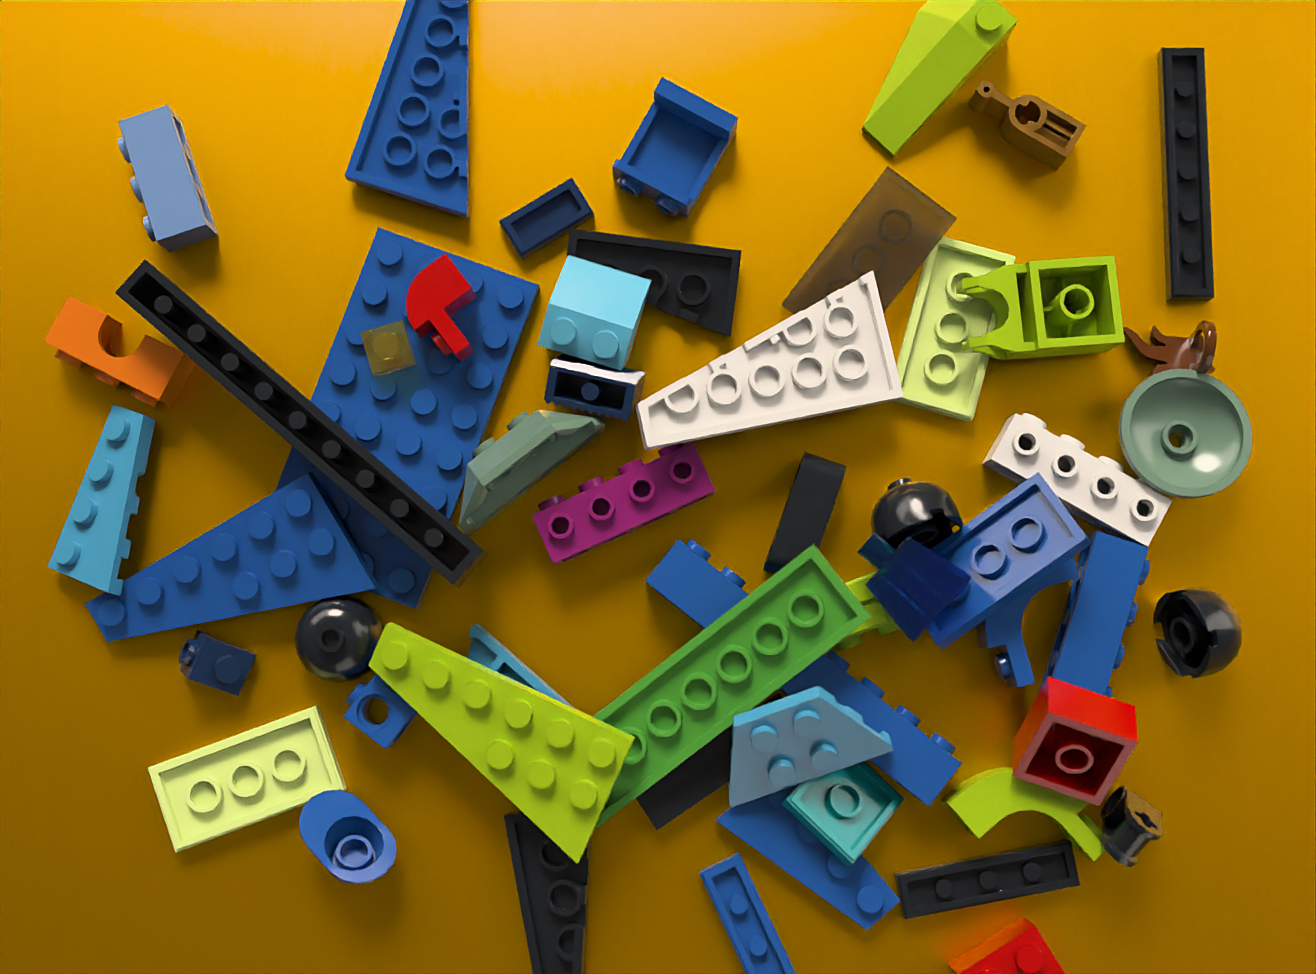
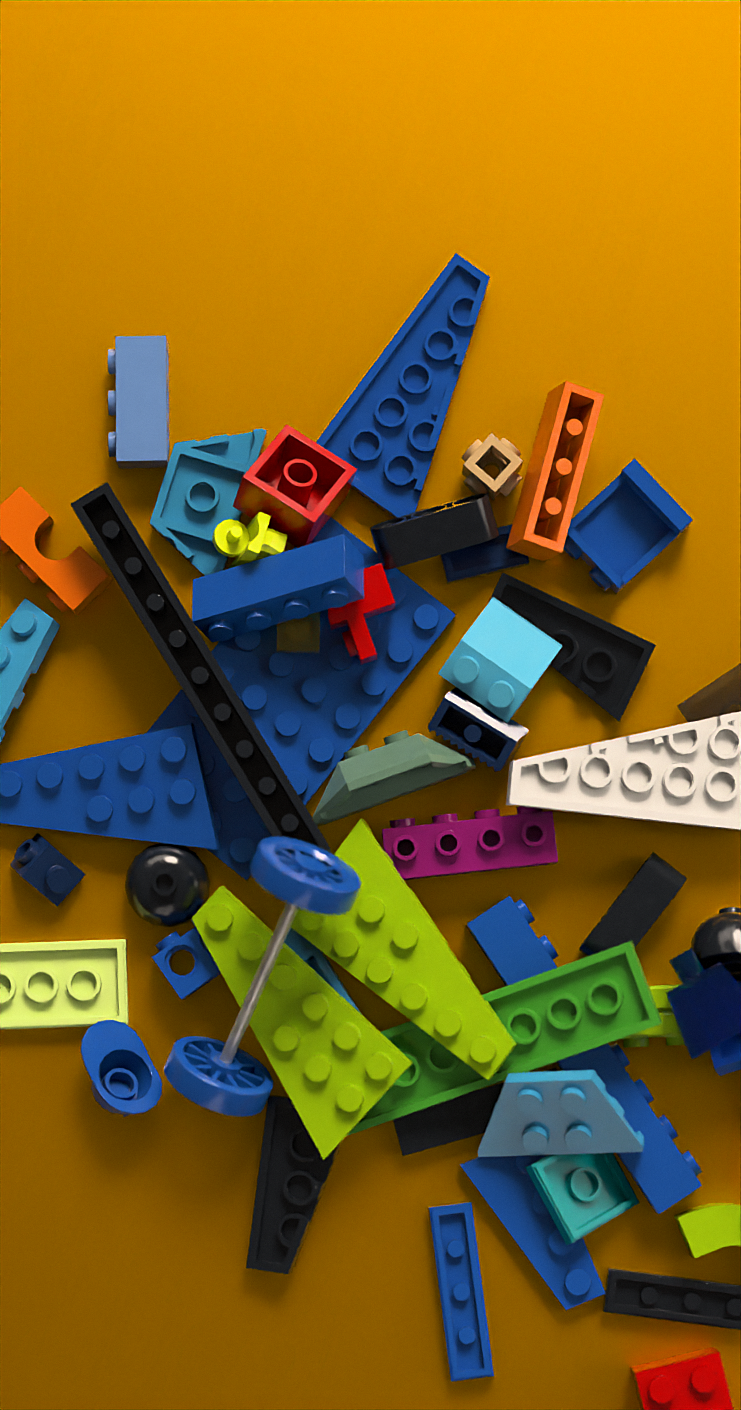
camera: 15 degrees right, 0 degrees up
none -> dark azure wing [150,428,267,576]
none -> blue axle [164,837,361,1117]
none -> blue brick [192,534,364,643]
none -> neon yellow hips [212,512,288,569]
none -> red brick [233,424,357,548]
none -> lime wing [291,819,517,1080]
none -> black beam [370,493,499,570]
none -> tan brick [462,433,523,501]
none -> orange brick [506,381,604,562]

